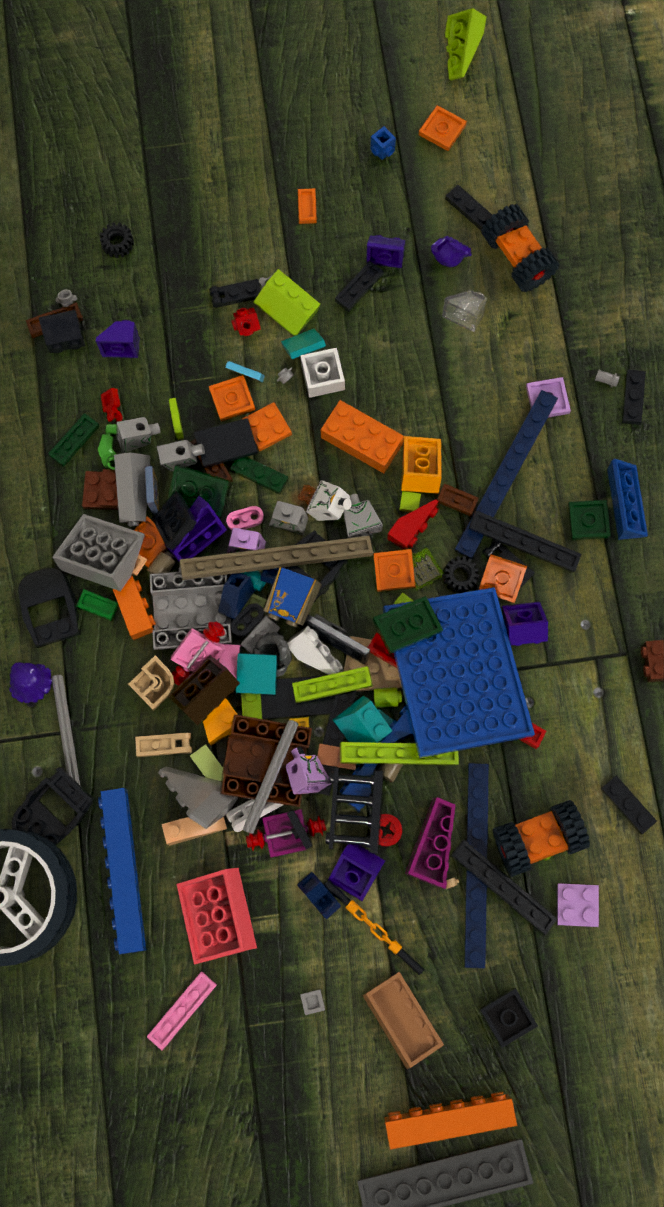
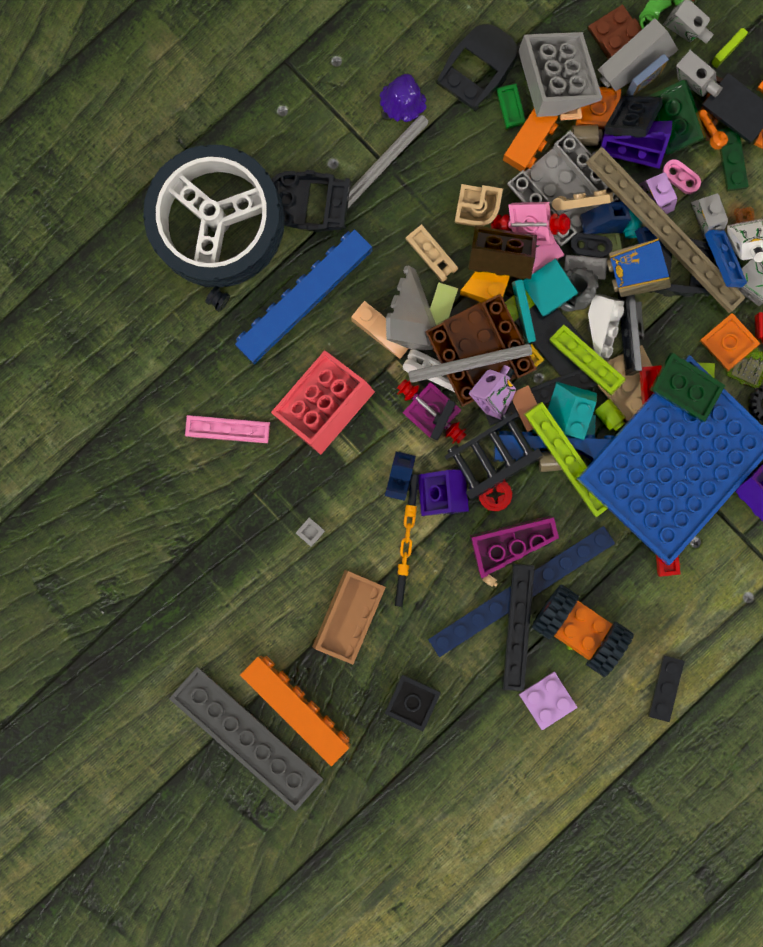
camera: 55 degrees right, 10 degrees up
none -> black wheel [205,286,230,312]
none -> teal tile [512,280,536,344]
none -> tan plate [552,189,613,210]
none -> orange piece [698,109,728,150]
none -> blue plate [705,230,747,287]

